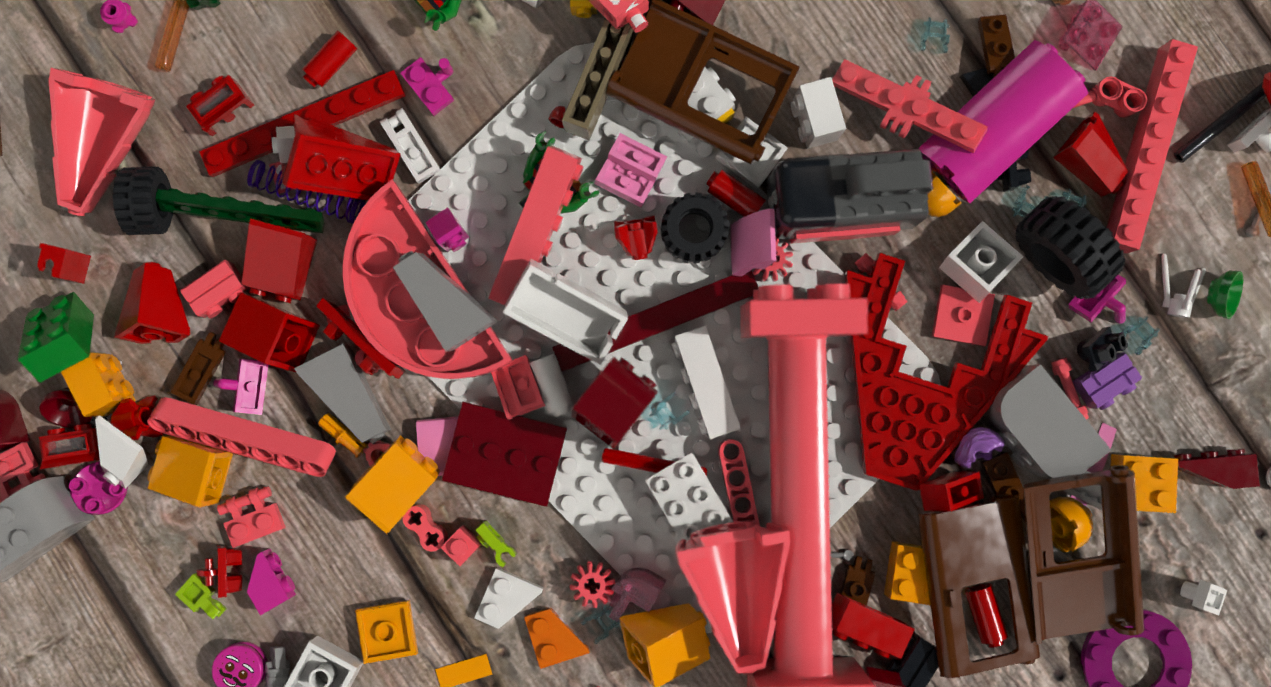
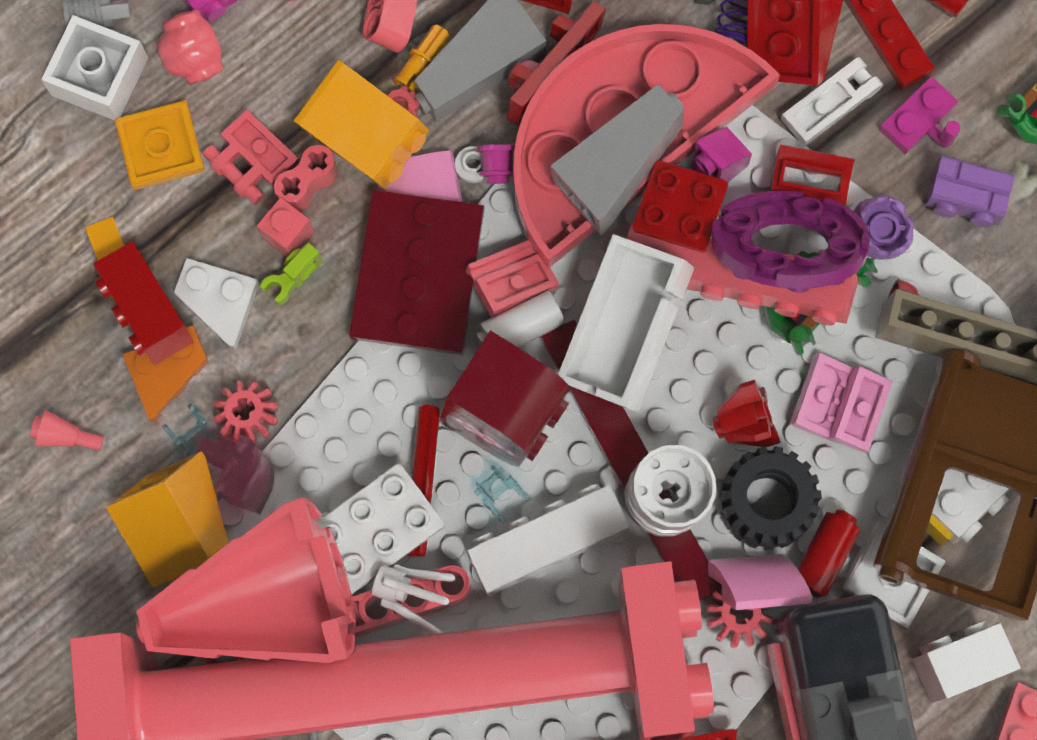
camera: 85 degrees right, 10 degrees down
none -> red brick [93,241,194,365]
none -> coral hair [157,9,224,85]
none -> coral plate [203,109,299,205]
none -> white plant [372,564,455,635]
none -> white plate [455,146,486,183]
none -> dark pink brick [477,144,515,184]
none -> white wheel [625,445,716,536]
none -> red bracket [633,161,728,253]
none -> magenta plate [711,191,870,293]
none -> red window [769,144,855,206]
none -> medium lavender hair [854,195,914,260]
none -> medium lavender brick [925,156,1015,227]

